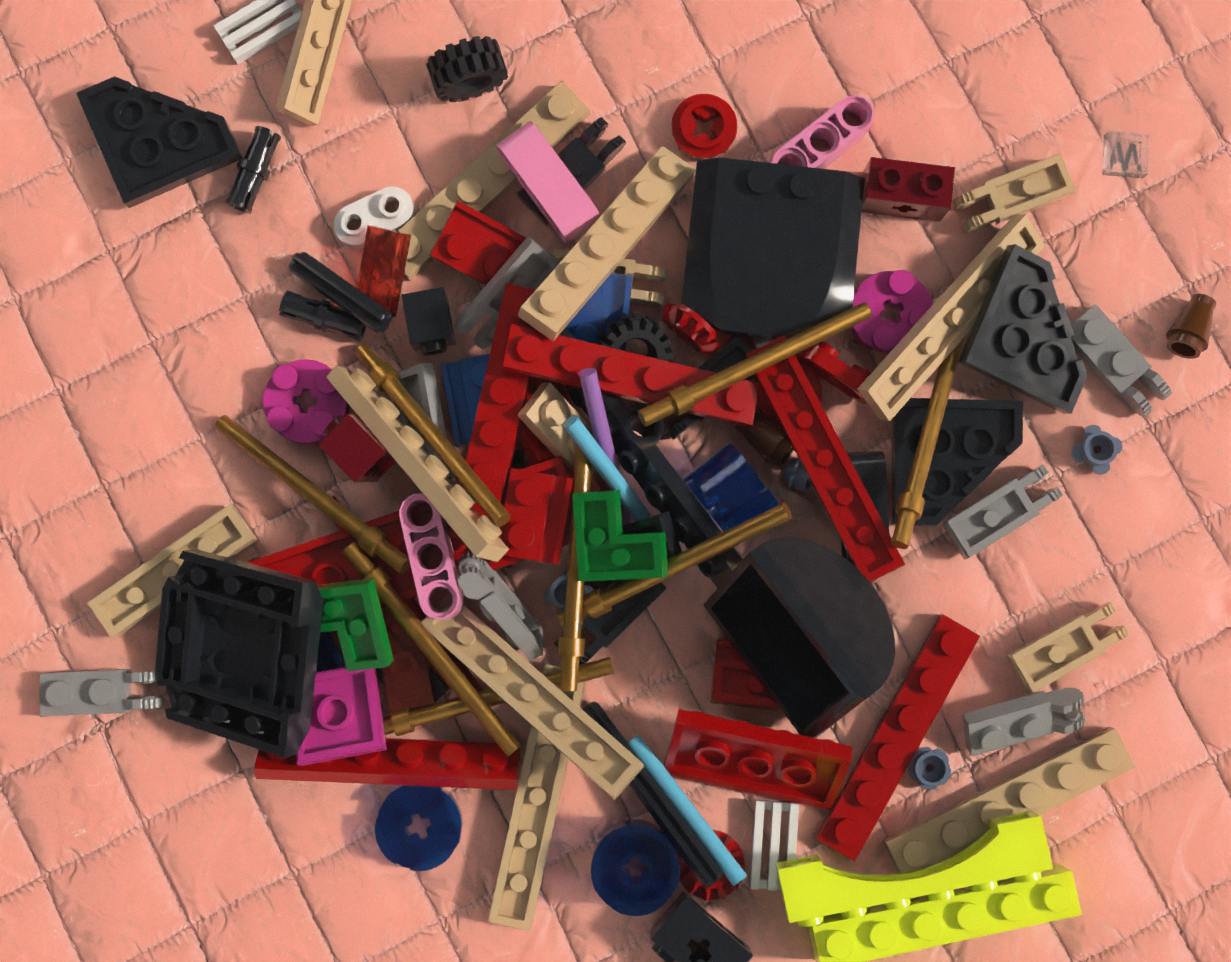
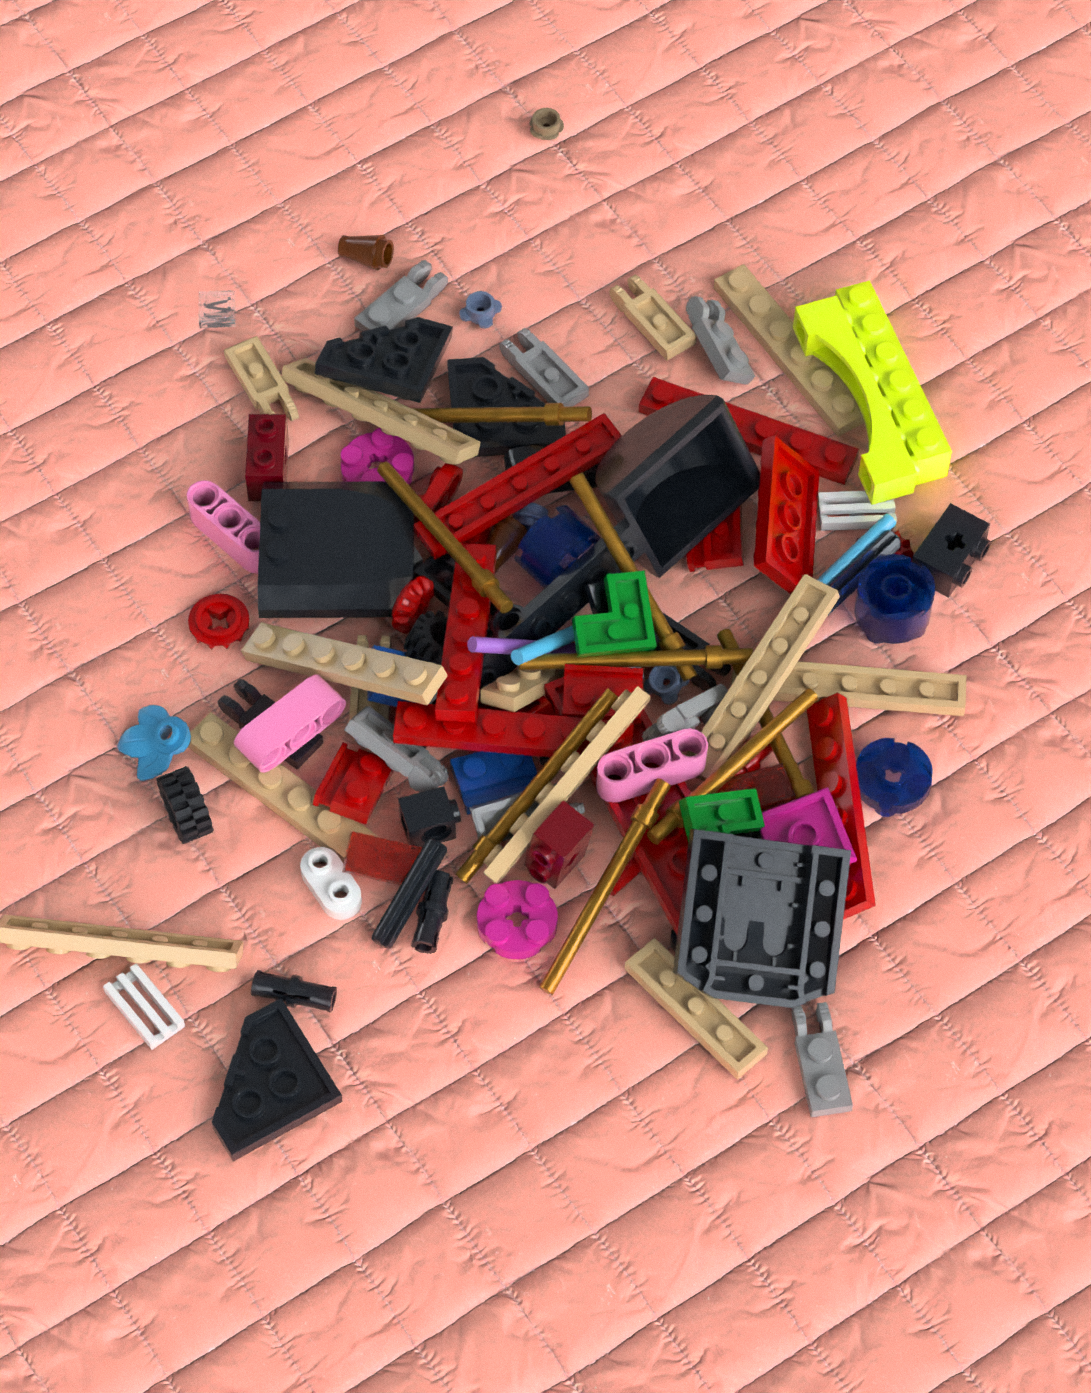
camera: 95 degrees left, 25 degrees down
sand blue plate [908,747,951,790] -> none
none -> dark azure plate [117,705,191,781]

